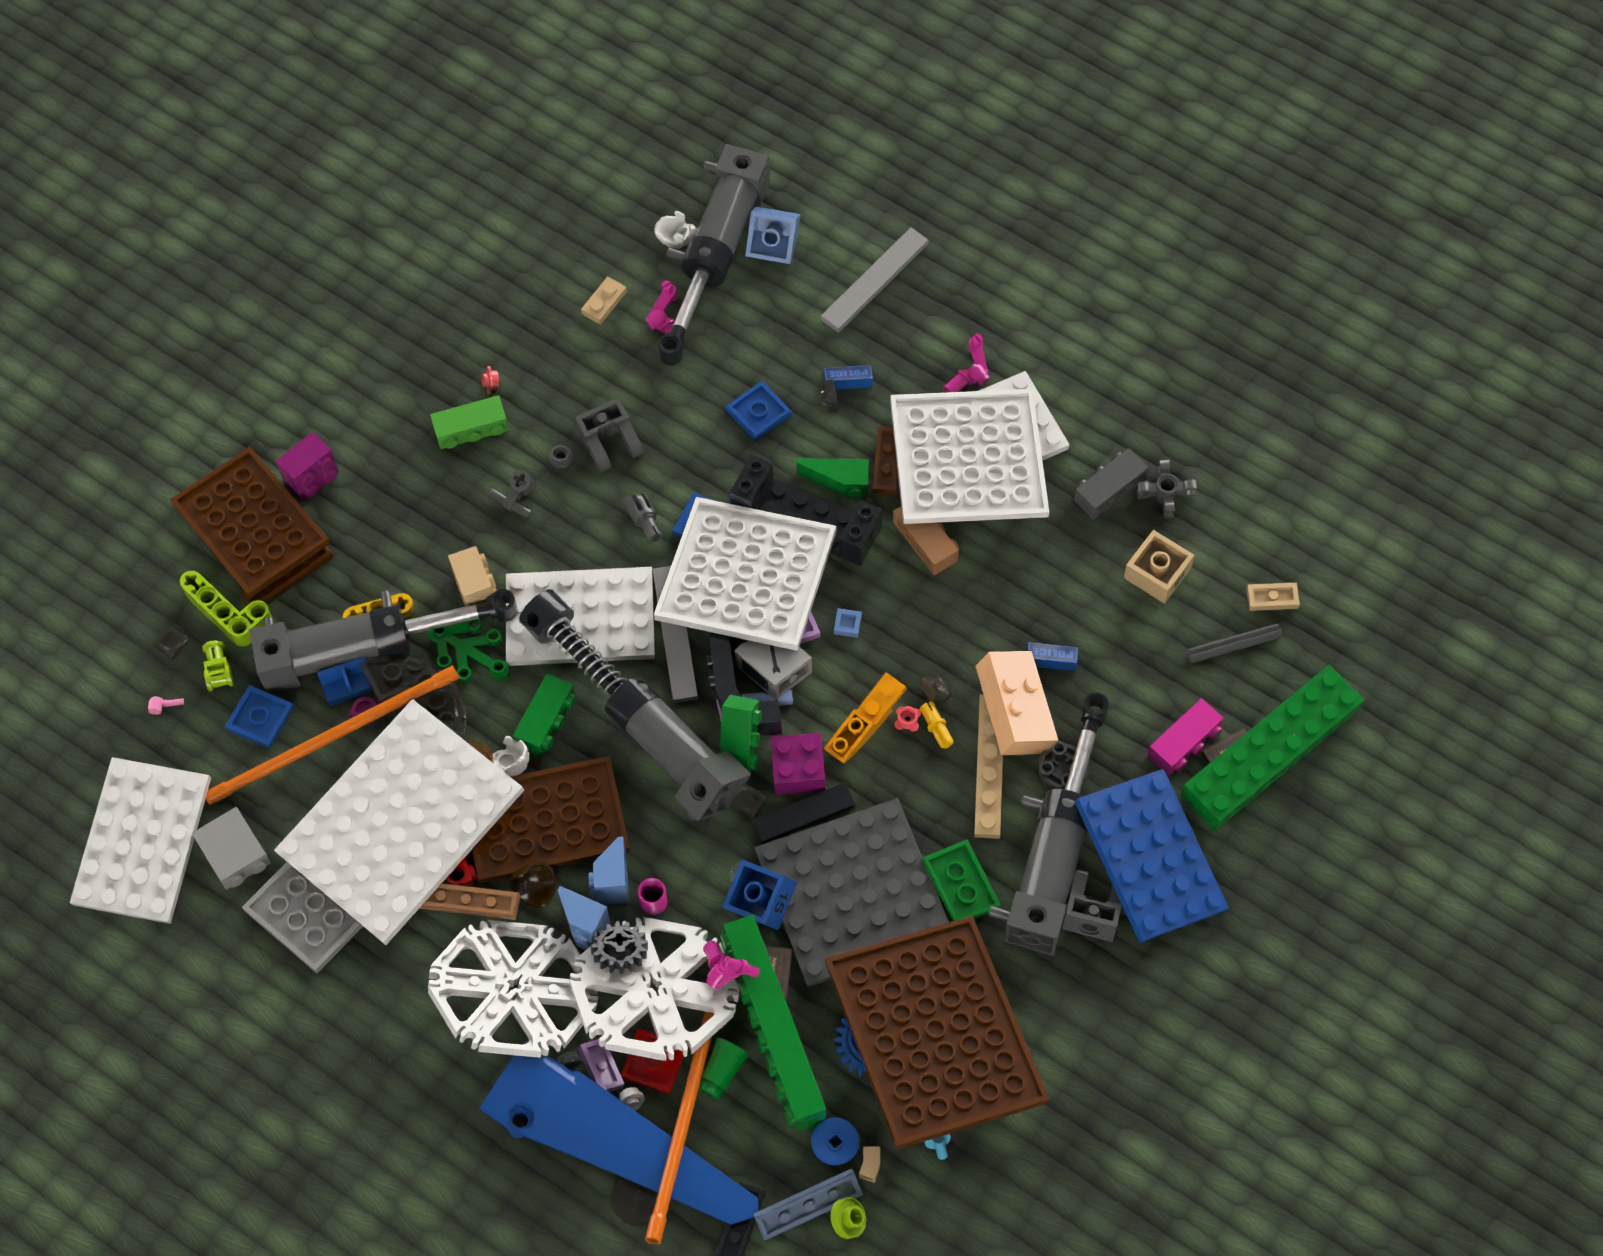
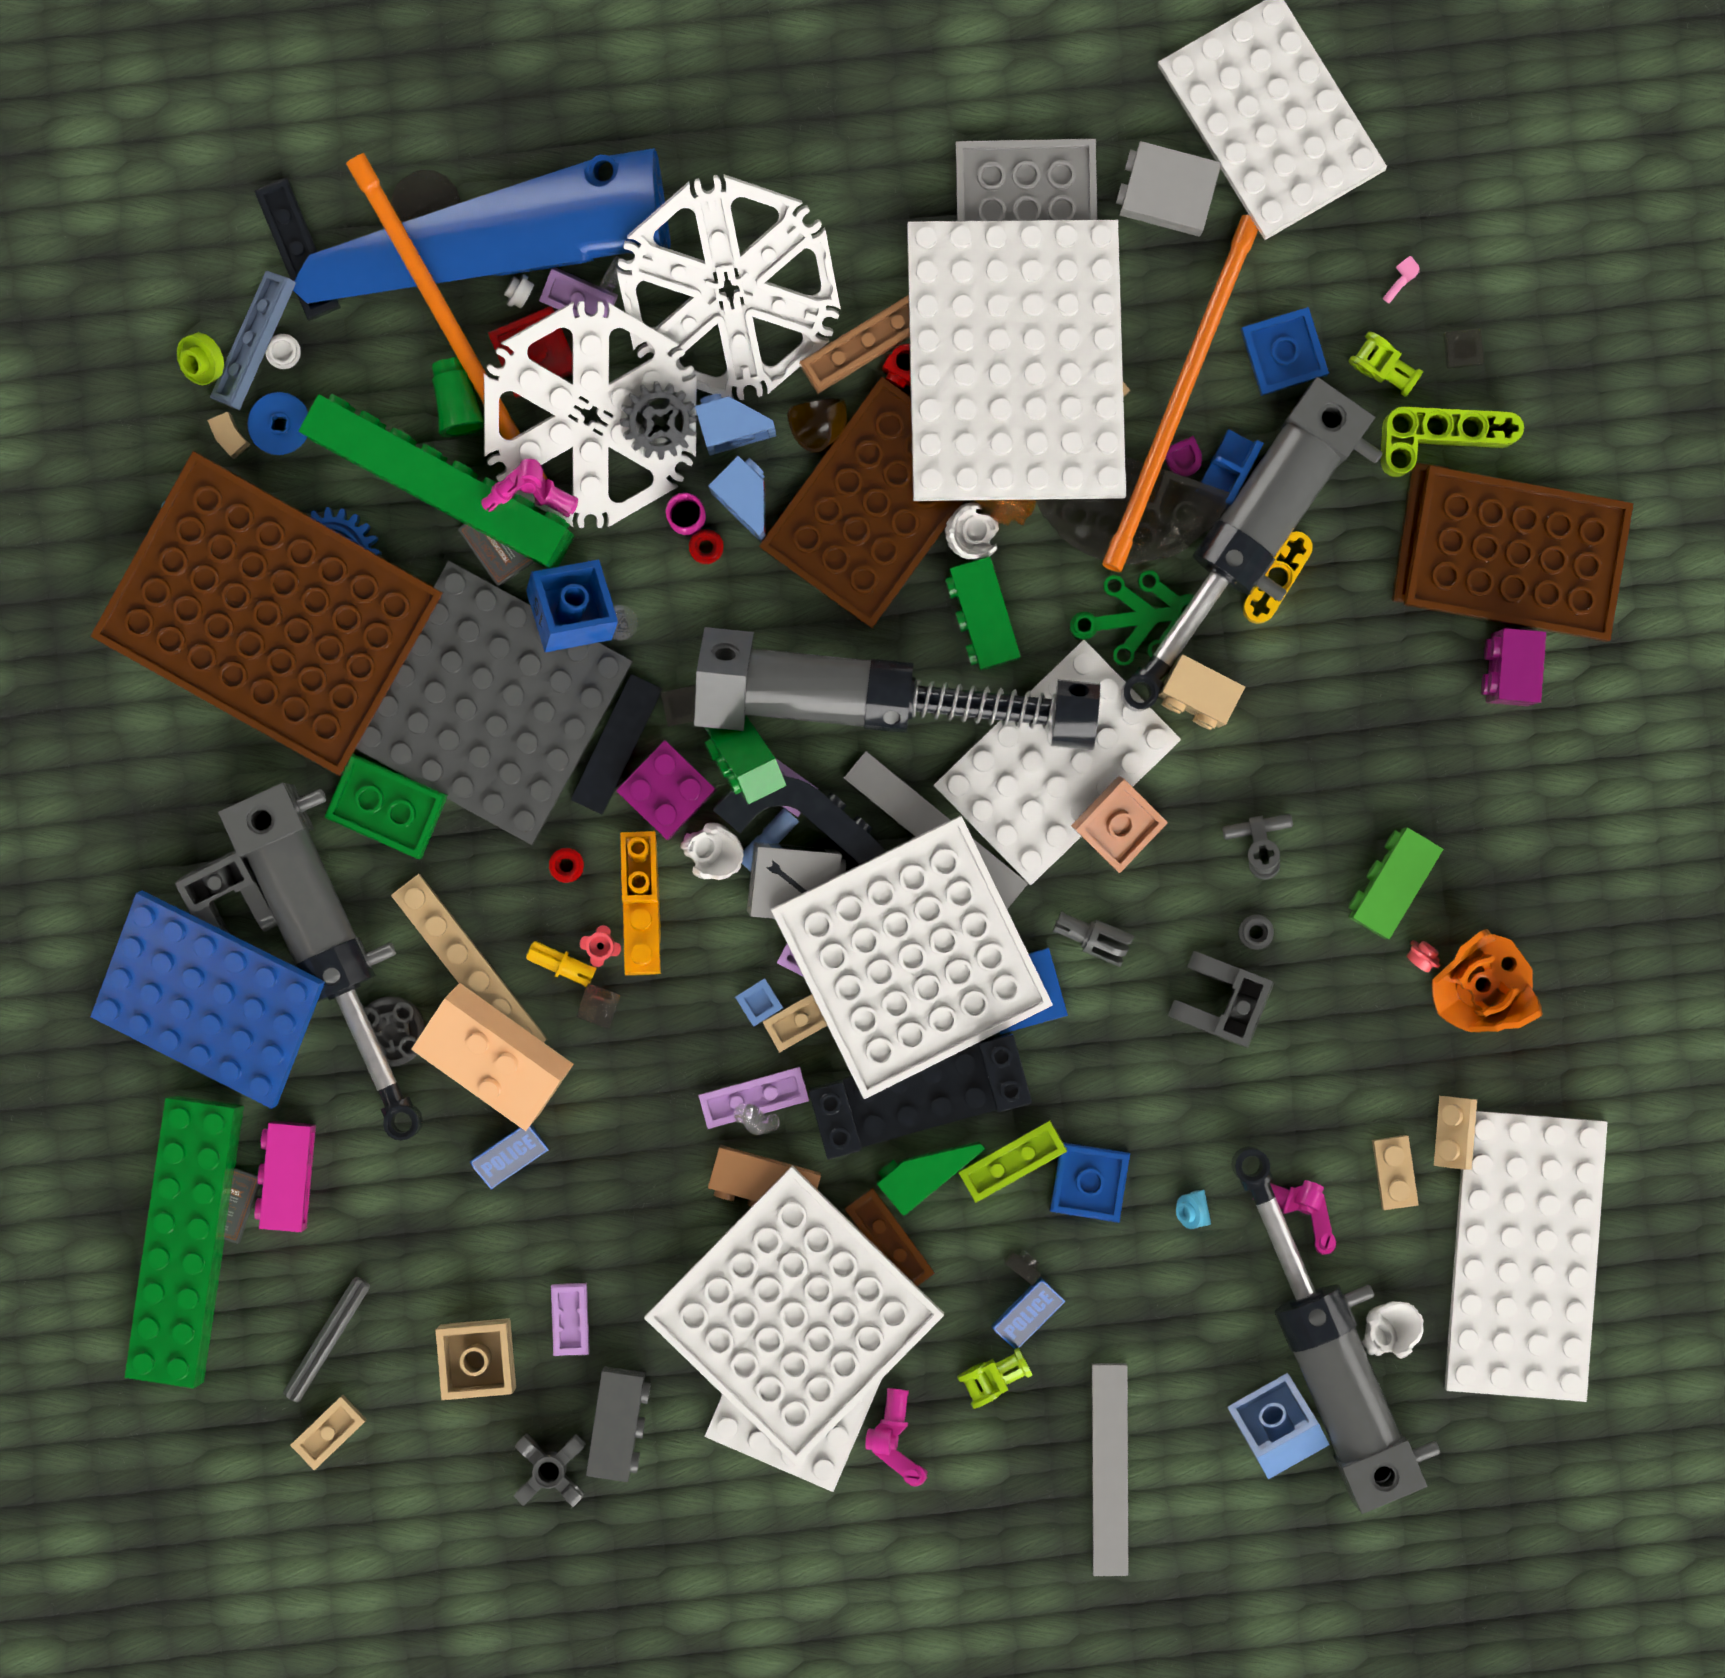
camera: 140 degrees right, 25 degrees up
none -> white plate [265,334,301,369]
none -> red plate [549,848,584,883]
none -> lavender plate [551,1283,589,1356]
none -> white hair [680,823,744,880]
none -> red plate [689,529,724,565]
none -> lavender plate [698,1067,809,1129]
none -> clear arm [734,1104,780,1135]
none -> tan plate [763,994,827,1052]
none -> lime connector [957,1347,1033,1409]
none -> lime plate [958,1120,1068,1203]
none -> nougat plate [1071,775,1168,873]
none -> medium azure plate [1176,1190,1211,1229]
none -> orange piece [1432,929,1543,1032]
none -> tan plate [1434,1096,1477,1170]
none -> white plate [1444,1111,1608,1402]

